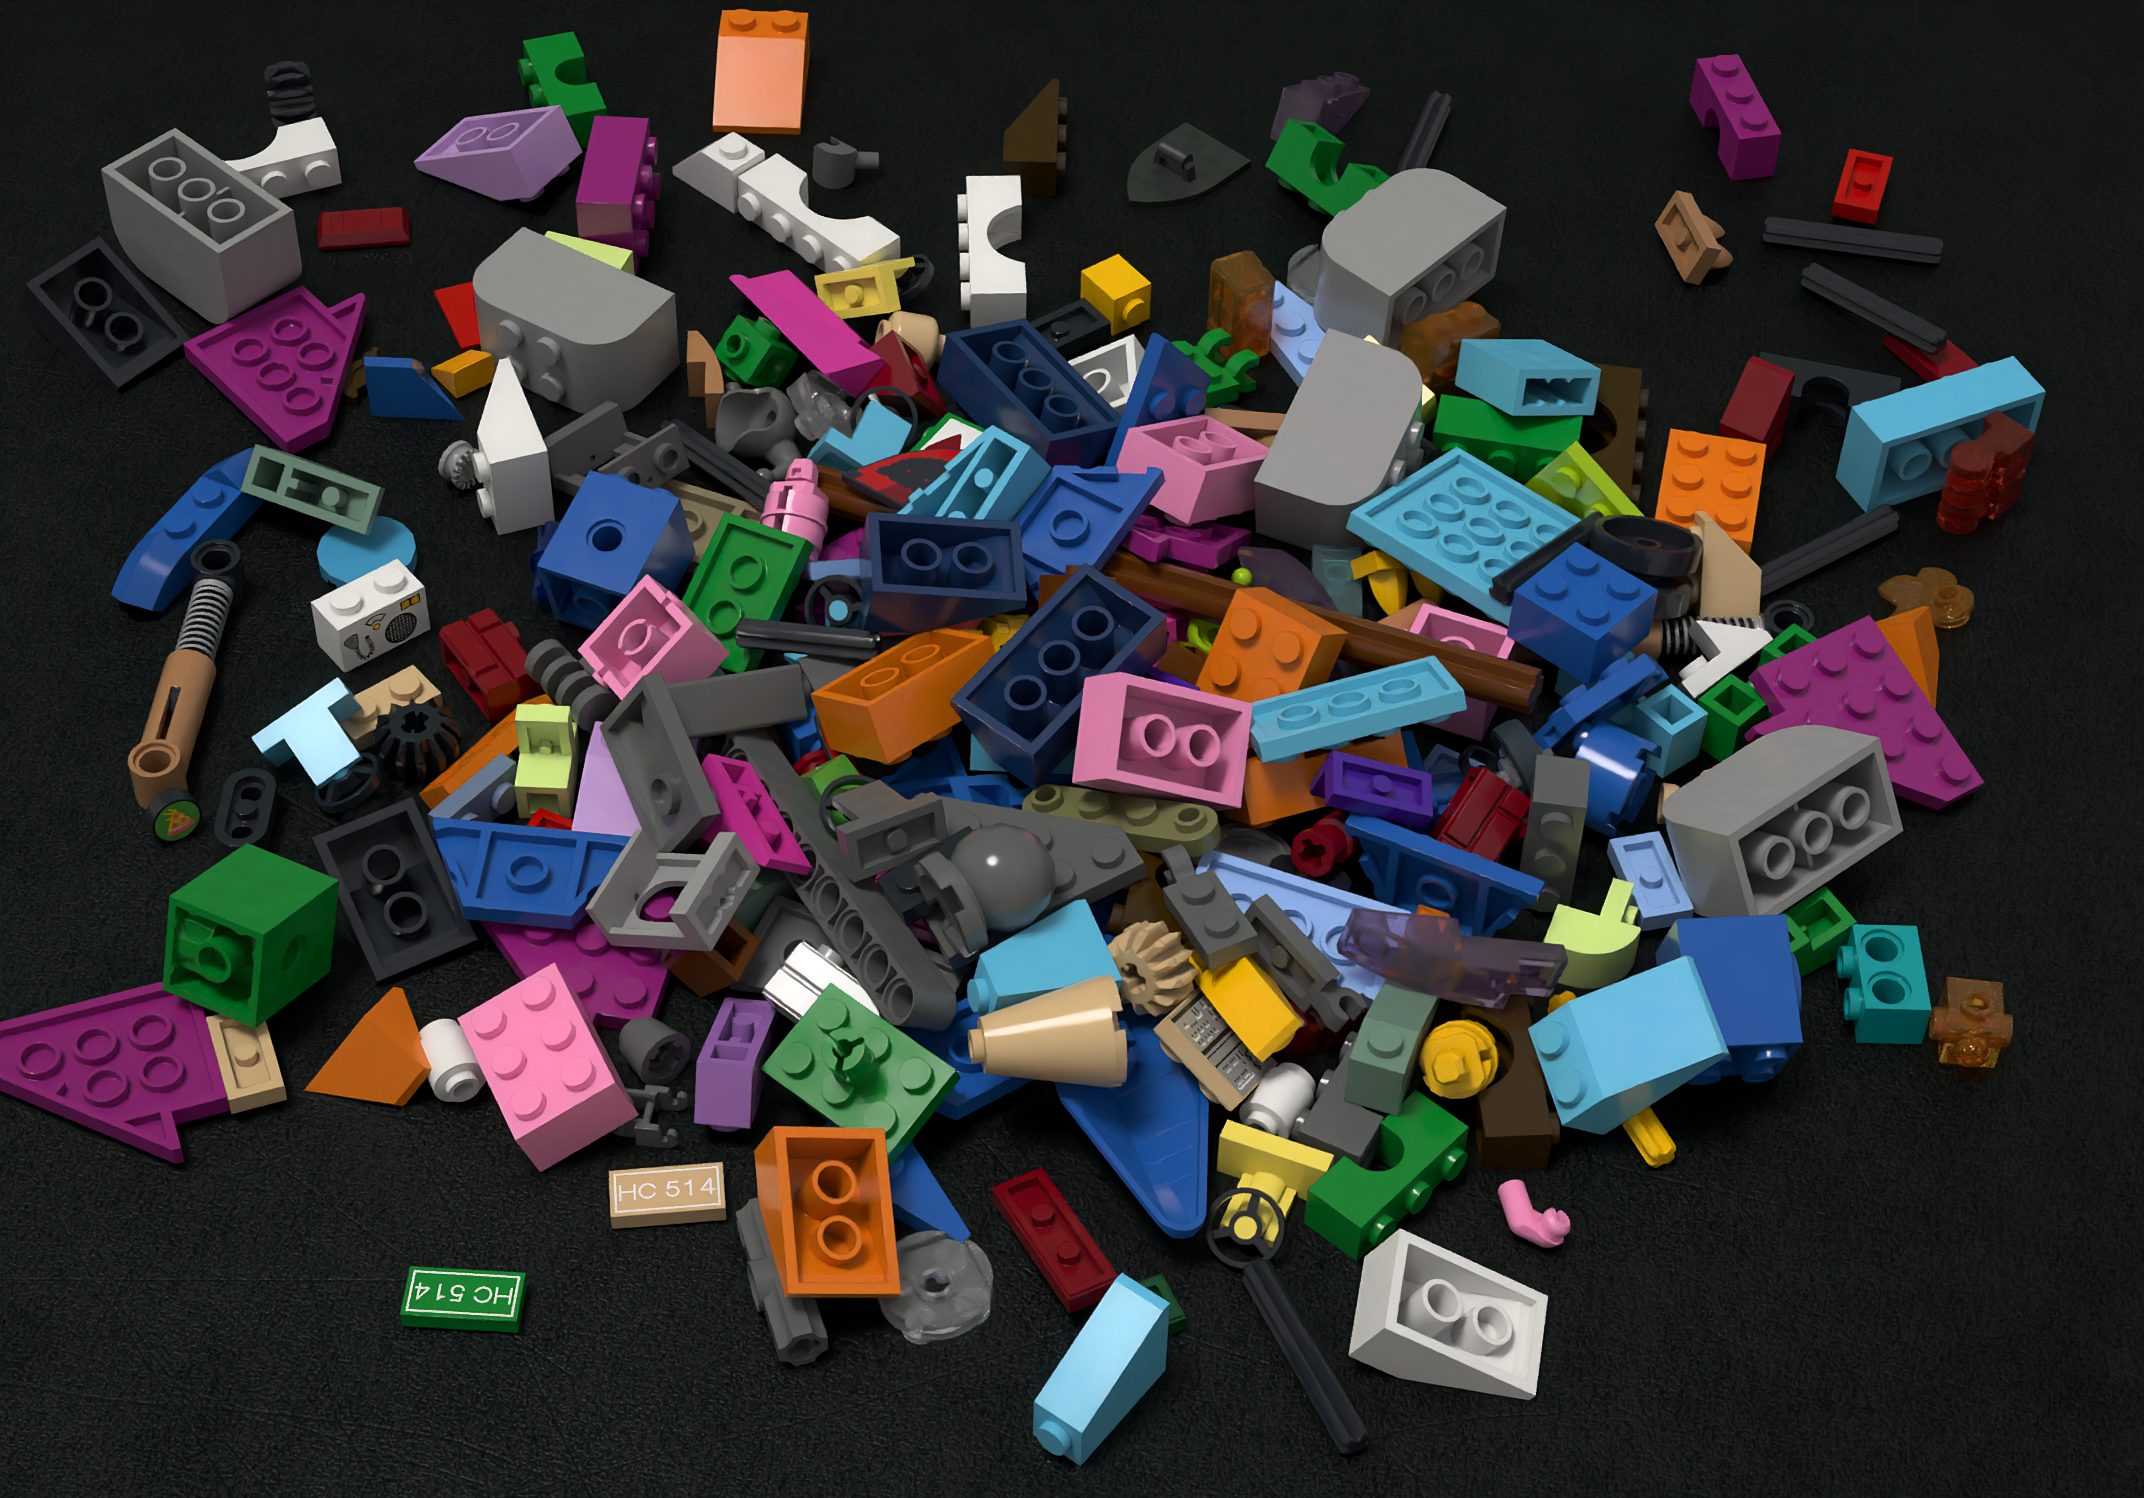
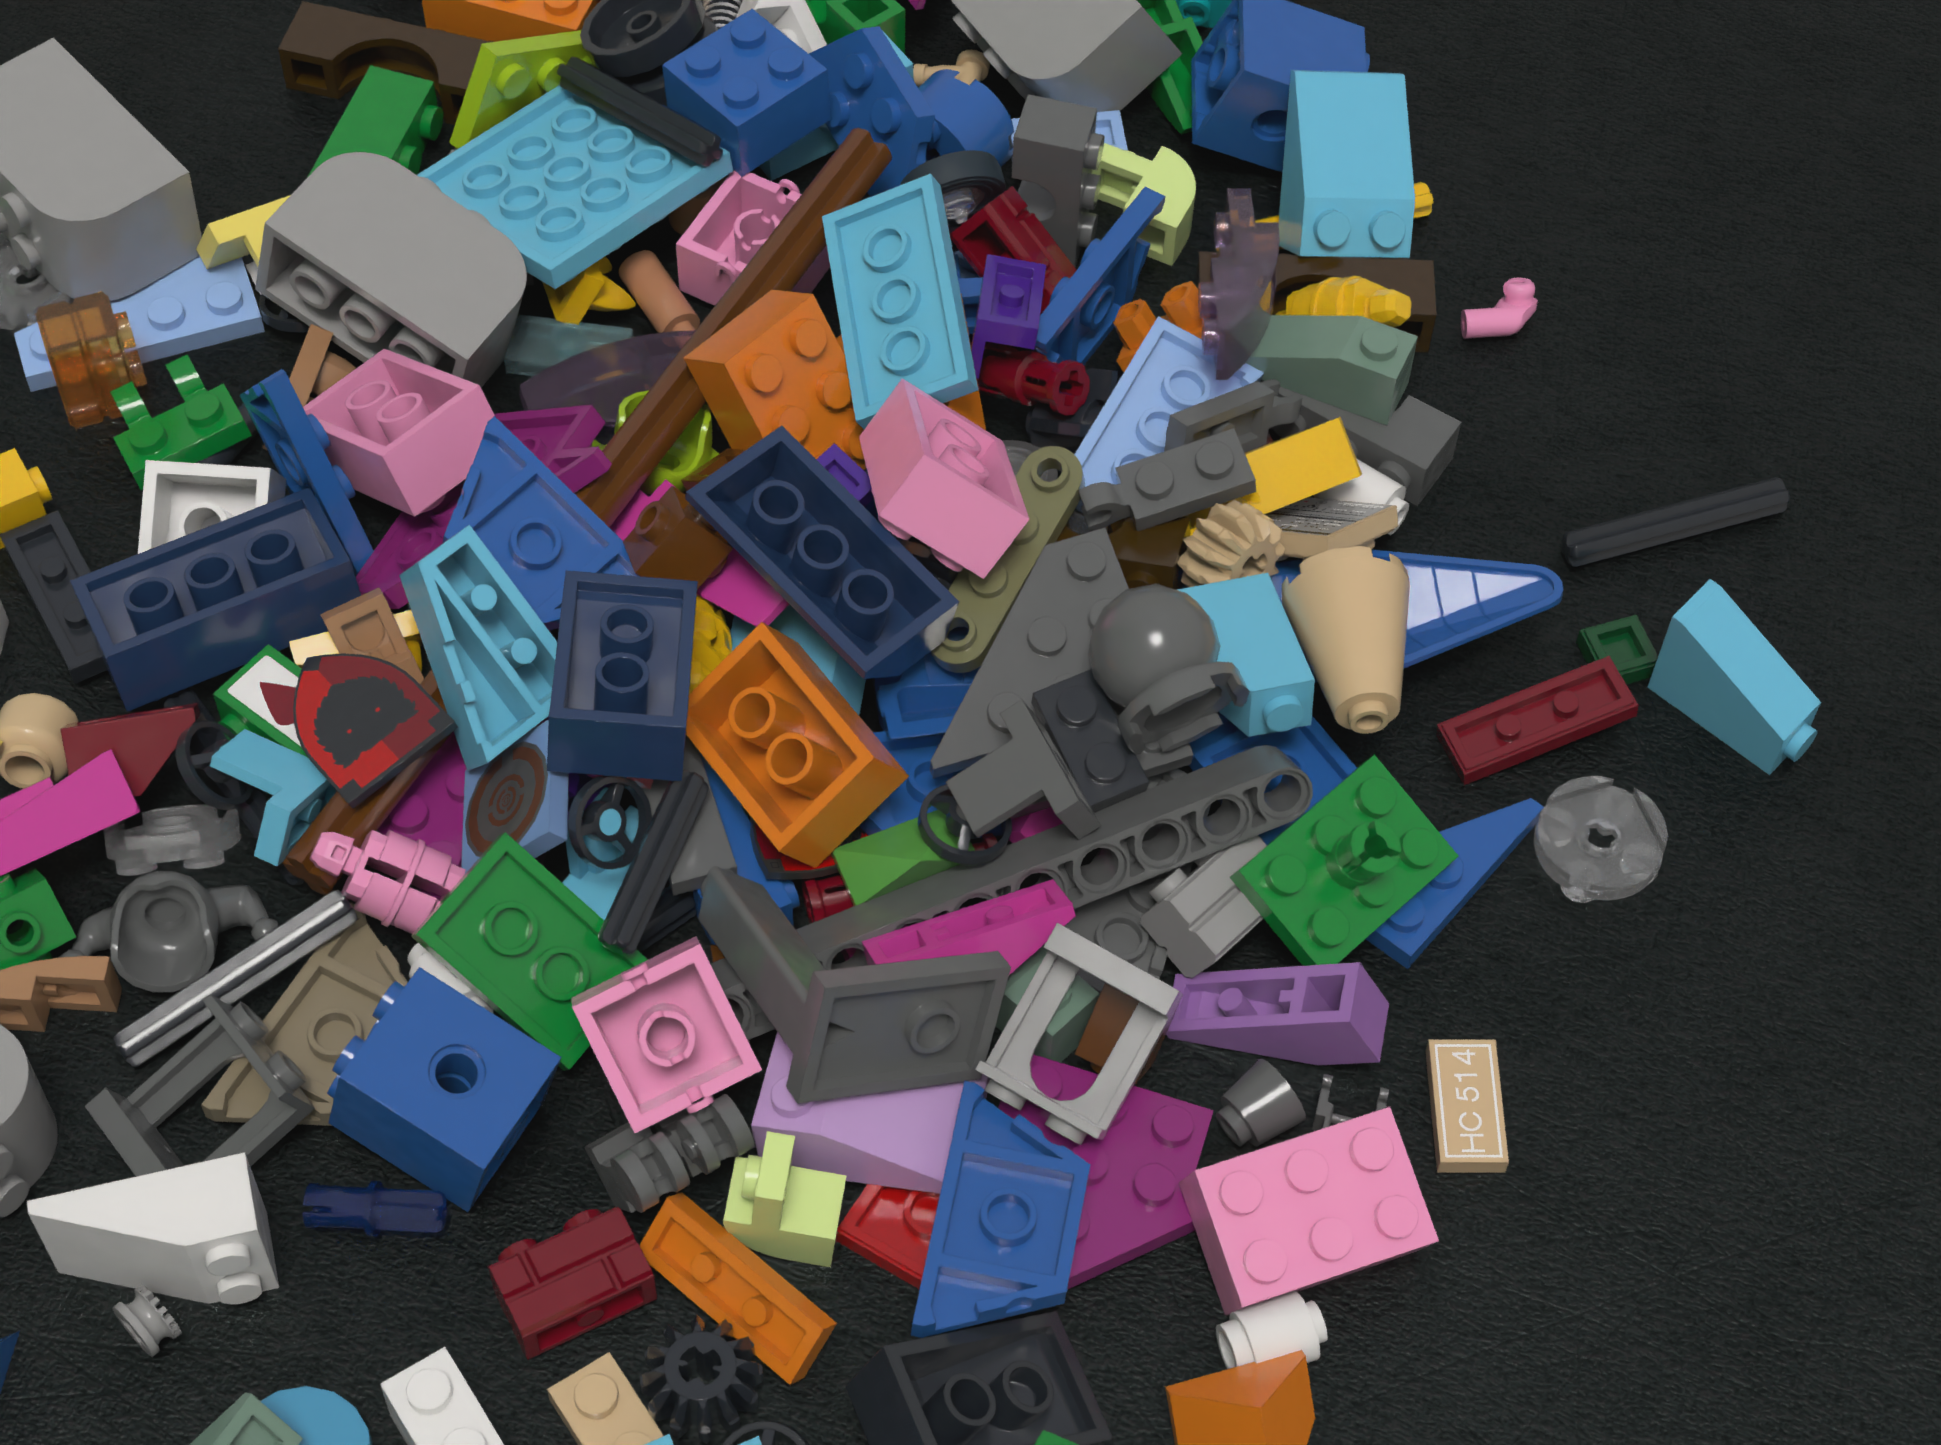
camera: 85 degrees left, 10 degrees up
green tile [400,1266,527,1333] -> none
sand blue plate [428,753,517,853] -> none
dark grey piece [736,1197,828,1366] -> none
orange slope [754,1126,901,1298] -> none
light yellow piece [1205,1120,1334,1268] -> none
green arch [1304,1090,1469,1262] -> none
white slope [1349,1229,1548,1400] -> none
clear orange brick [1398,301,1501,389] -> none
medium azure brick [1455,339,1601,416] -> none

